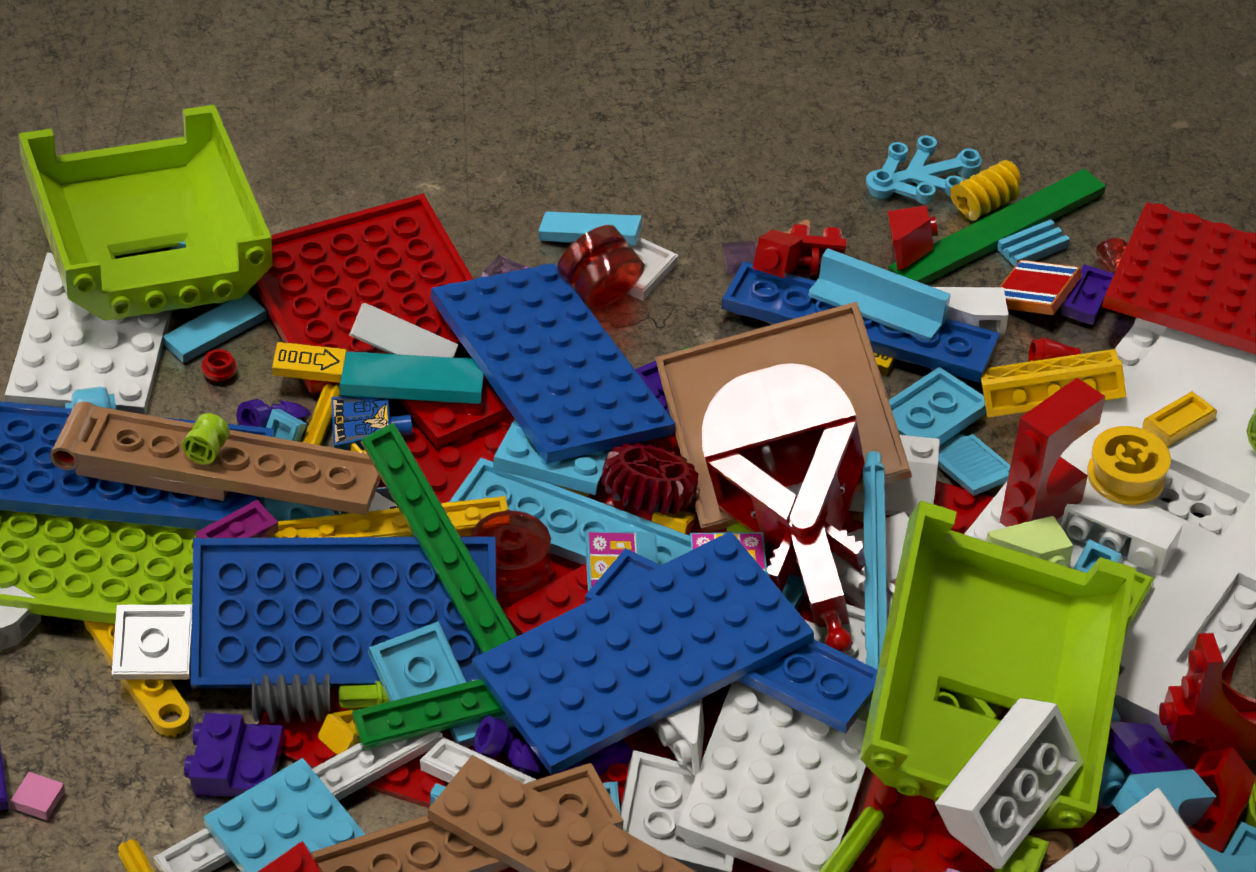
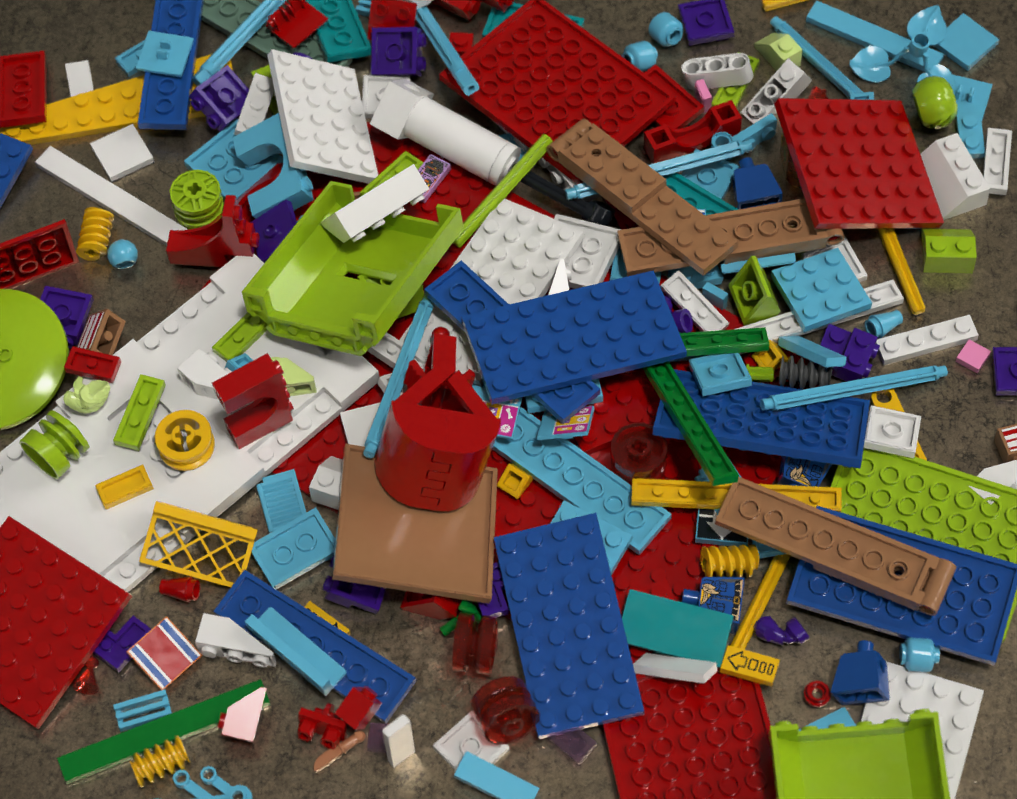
camera: 160 degrees left, 15 degrees up
lime wheel [182,413,230,465] -> none
magenta plate [195,500,279,538] -> none
medium azure tile [266,409,307,442] -> none
dark red gear [601,443,699,515] -> none
none -> lime plate [113,374,166,451]
none -> white tile [382,714,415,768]
none -> clear red wheel [452,613,498,675]
none -> lime slope [728,256,781,326]
none -> medium azure piece [760,365,948,411]
none -> medium azure tile [778,336,847,368]
none -> blue torso [831,640,890,705]
none -> medium azure cone [864,310,903,339]
none -> white plate [876,315,979,366]

